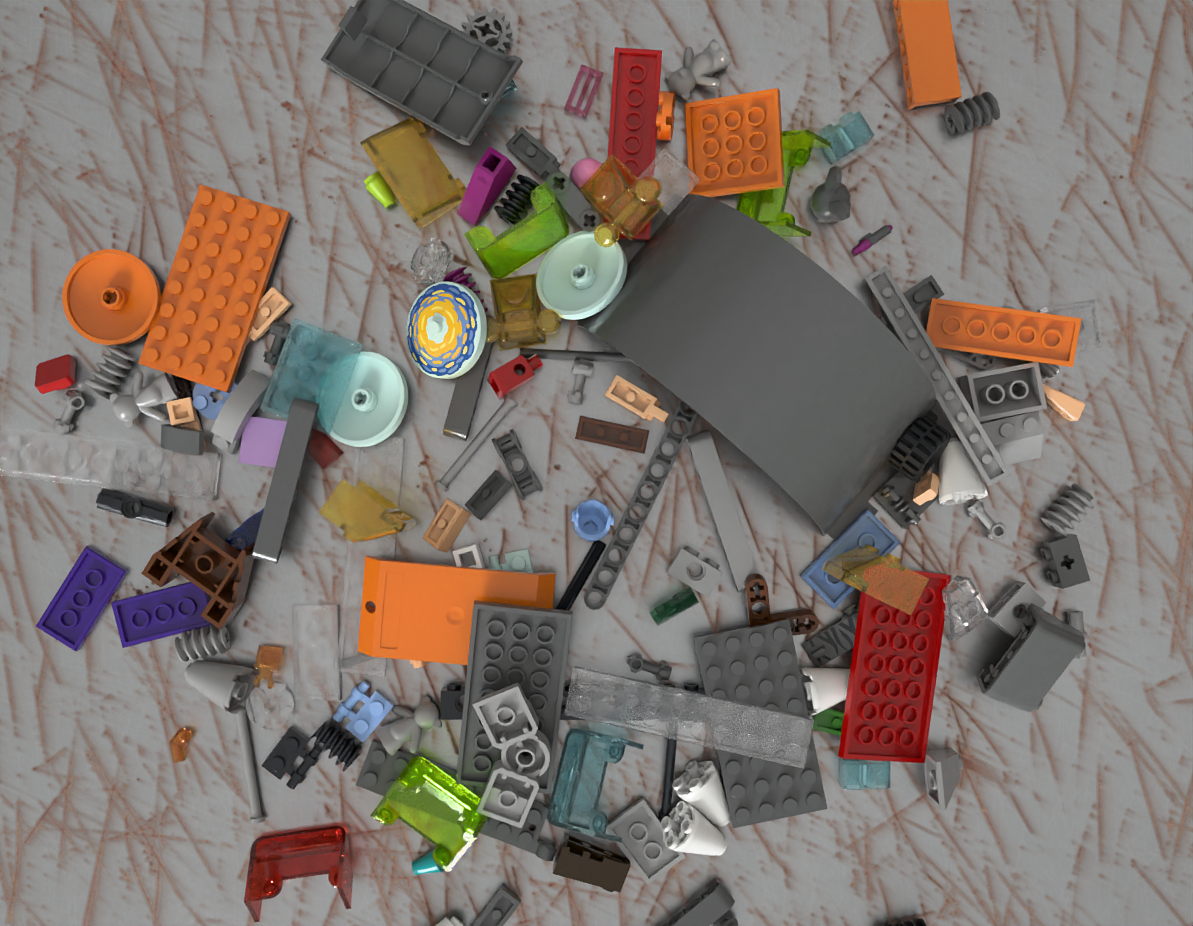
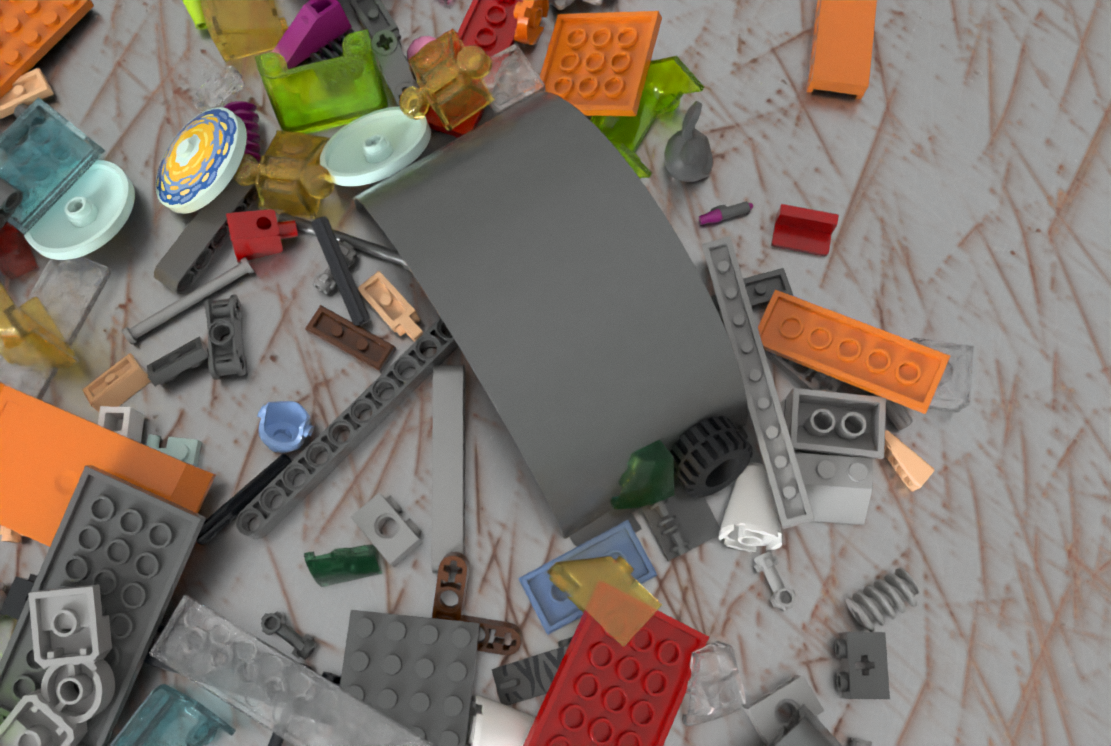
camera: 25 degrees right, 15 degrees down
clear light blue brick [816,111,875,164] -> none
light nougat plate [913,468,940,505] -> none
dark grey piece [944,92,1000,135] -> none
none -> black axle [312,216,370,326]
none -> clear green slope [610,439,674,510]
none -> red panel [771,204,839,257]

